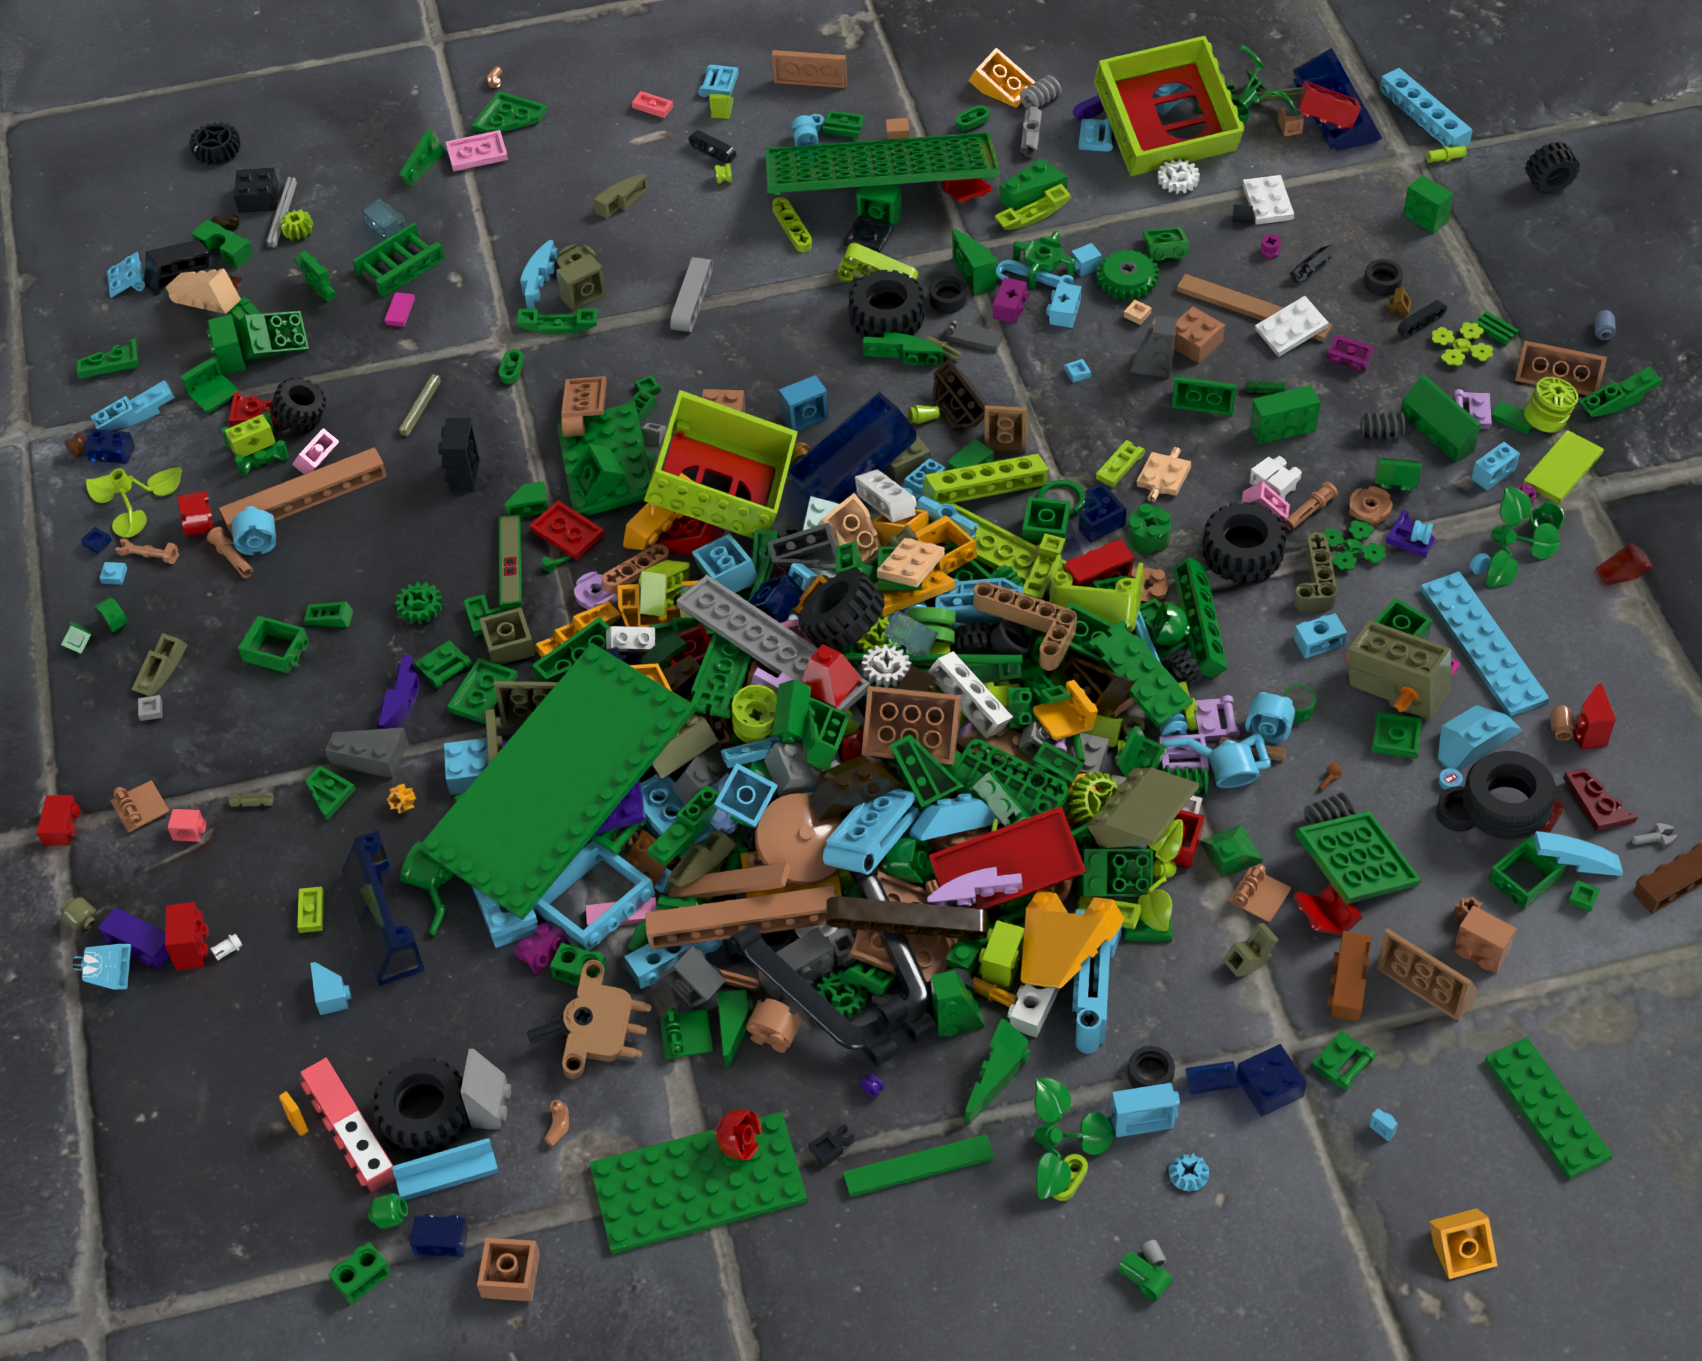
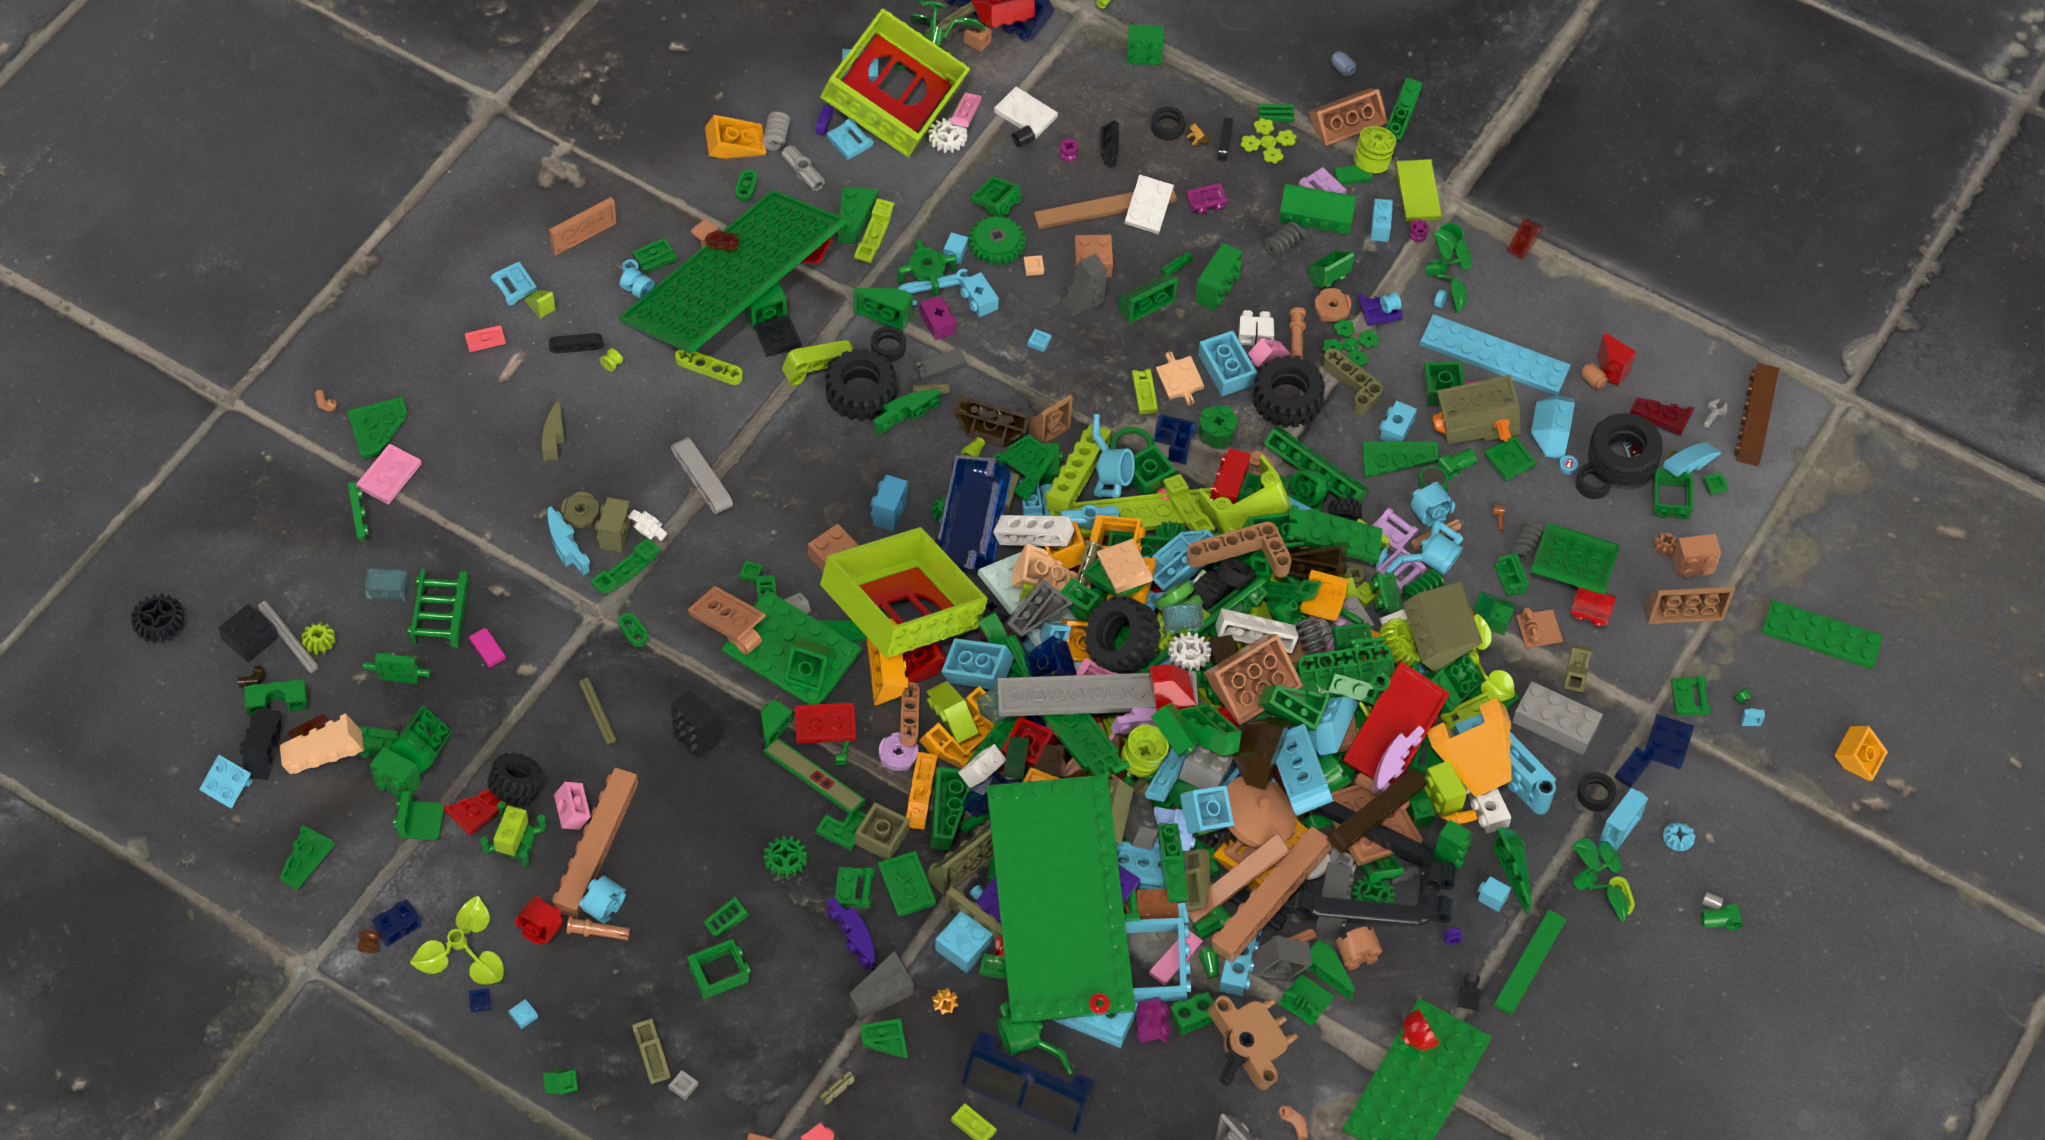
camera: 50 degrees left, 5 degrees up
medium azure slope [91,380,175,432] -> none
green piece [94,597,128,633] -> none
nougat piece [115,539,179,564] -> none
dark orange wedge [1327,931,1372,1022] -> none
none -> white gear [628,510,667,541]
none -> clear red plate [705,231,739,251]
none -> bright pink tile [951,92,982,127]
none -> green wing [979,434,1055,502]
none -> red plate [1089,993,1110,1014]
none -> medium azure piece [1092,414,1135,498]
none -> medium azure brick [1198,331,1257,397]
none -> dark grey piece [1295,616,1328,656]
none -> green wing [1362,441,1439,479]
none -> green cone [1370,671,1390,691]
none -> green piece [1437,448,1477,479]
none -> medium azure brick [1477,876,1511,912]
none -> green hinge [1494,552,1529,597]
none -> light grey brick [1512,681,1603,755]
none -> green hinge [1734,687,1751,704]

